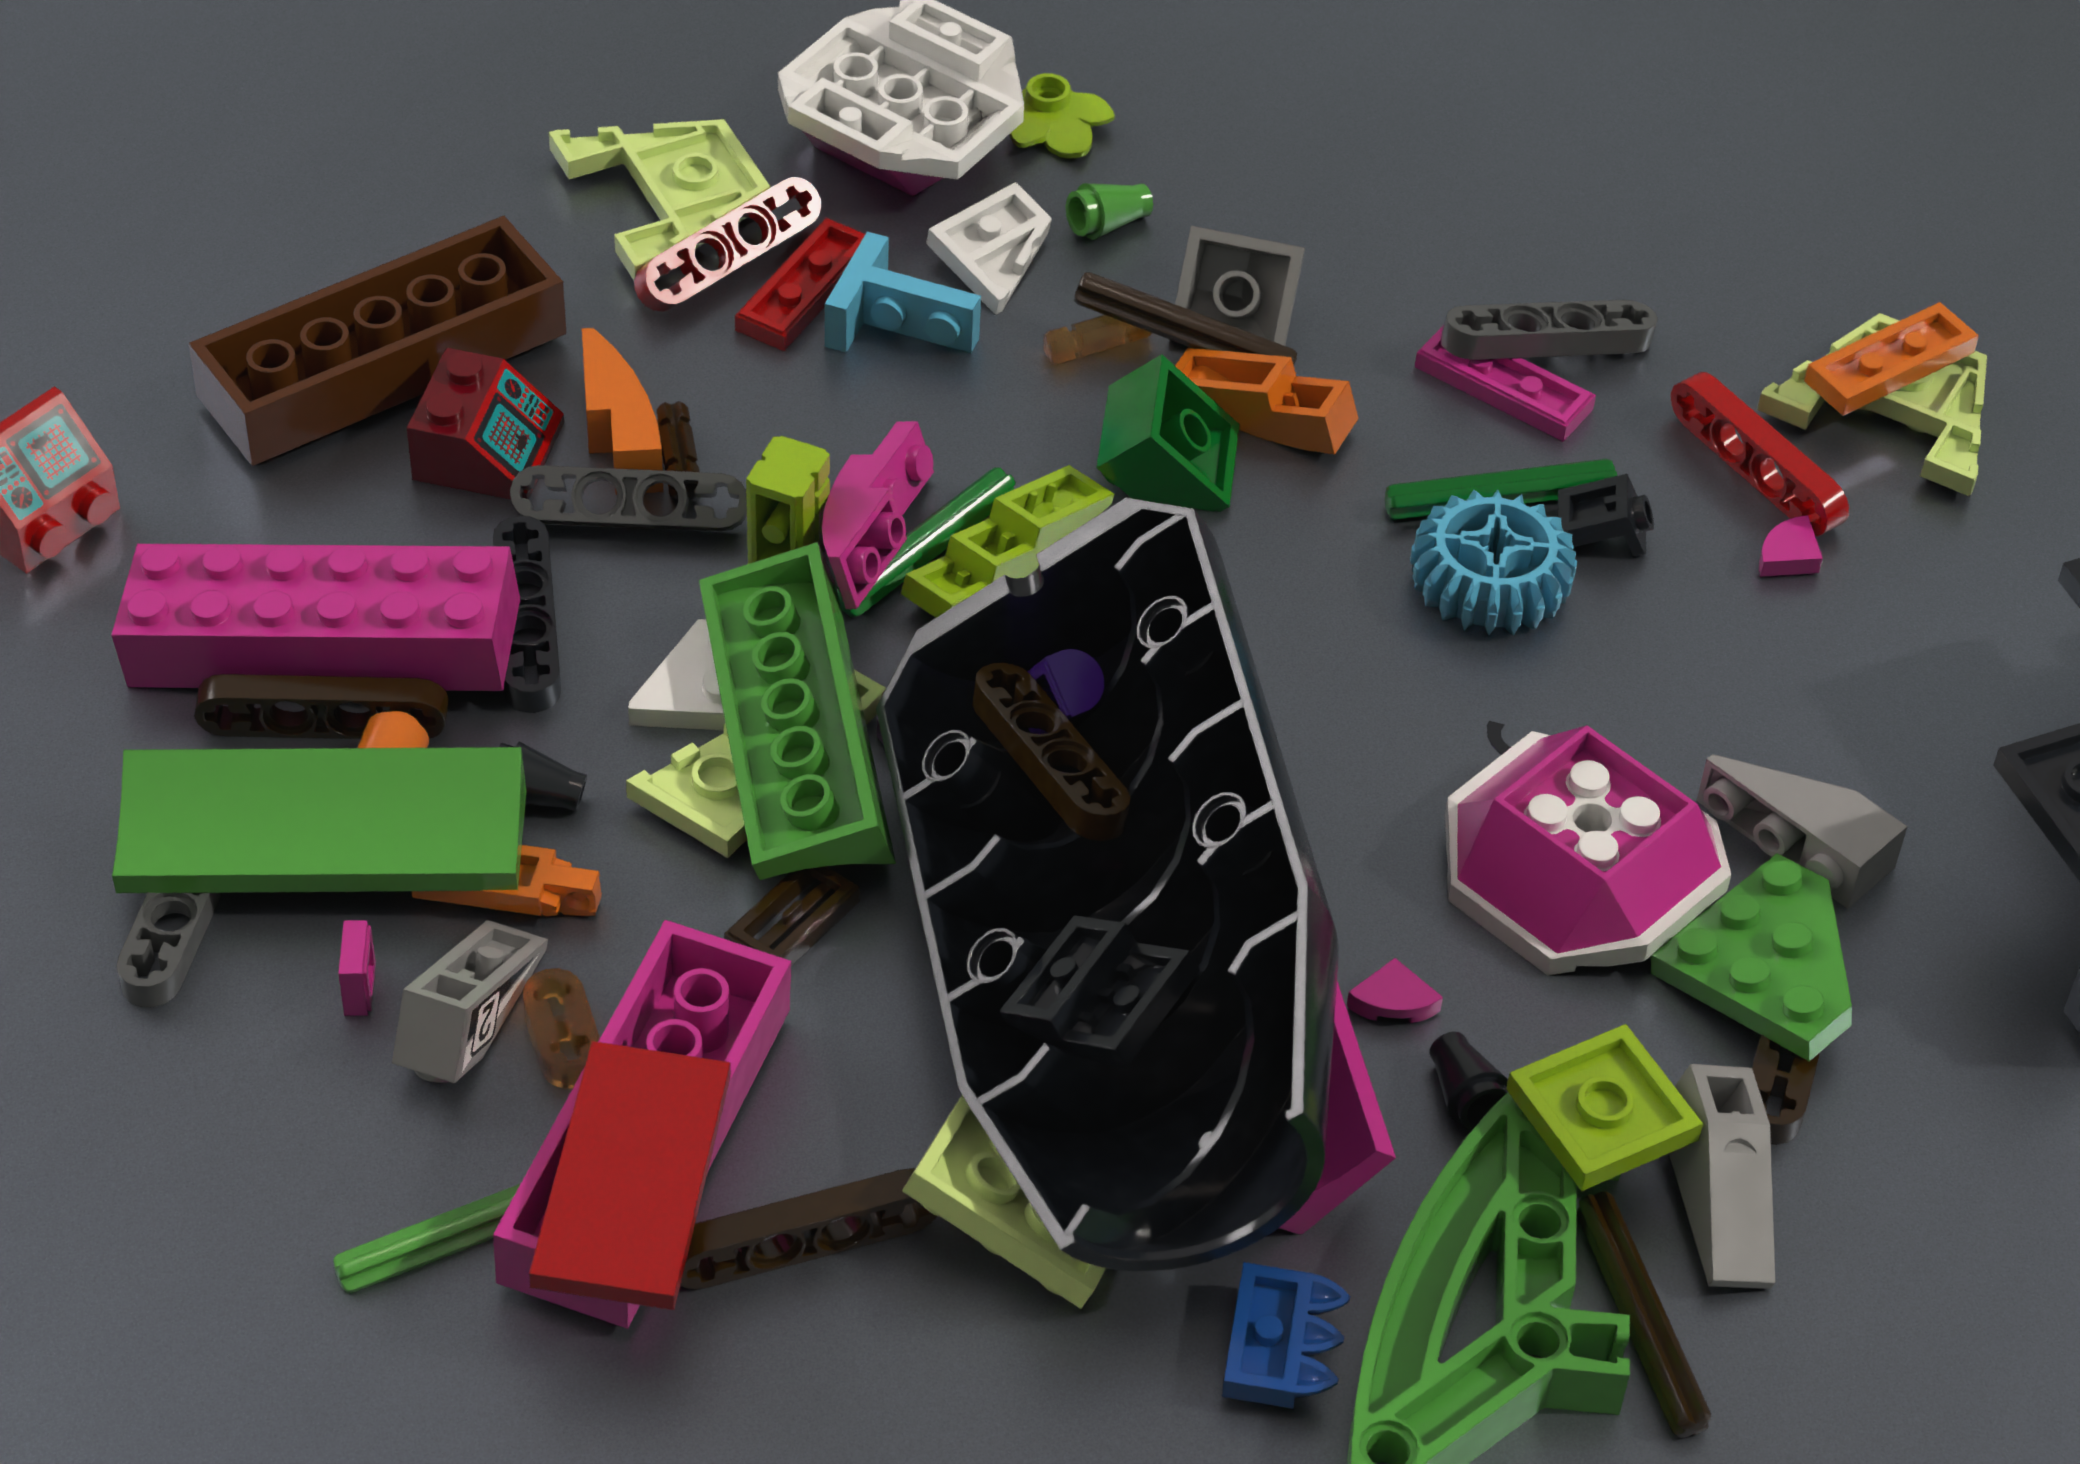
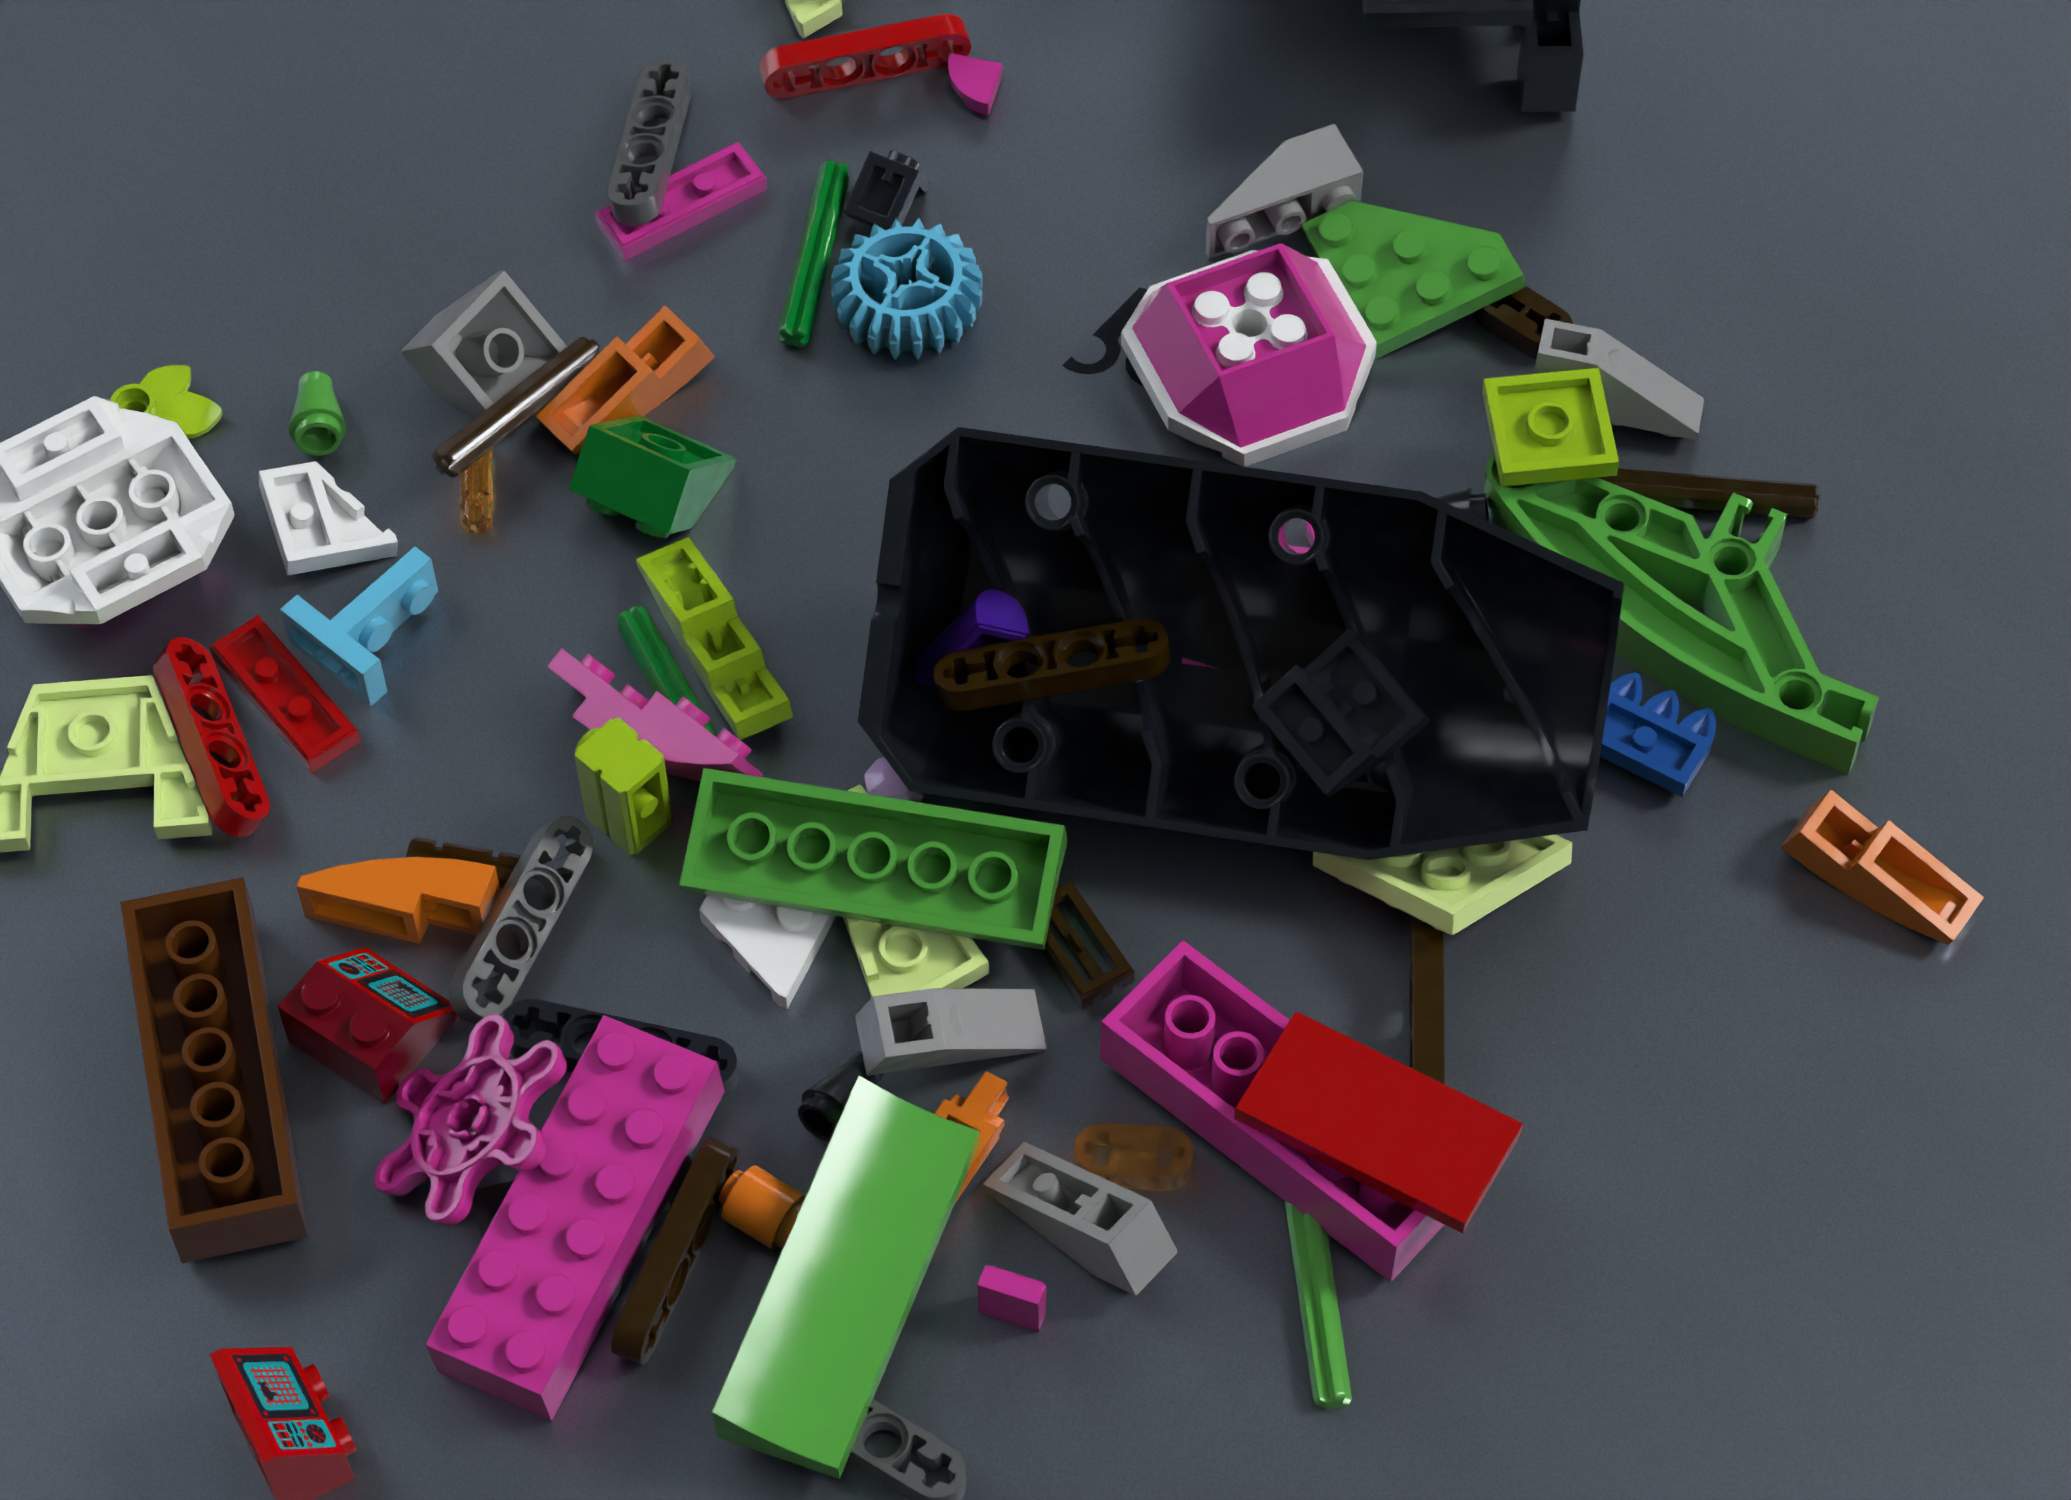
camera: 65 degrees left, 10 degrees up
none -> dark pink plate [374,1014,567,1226]
none -> light grey slope [855,988,1047,1076]

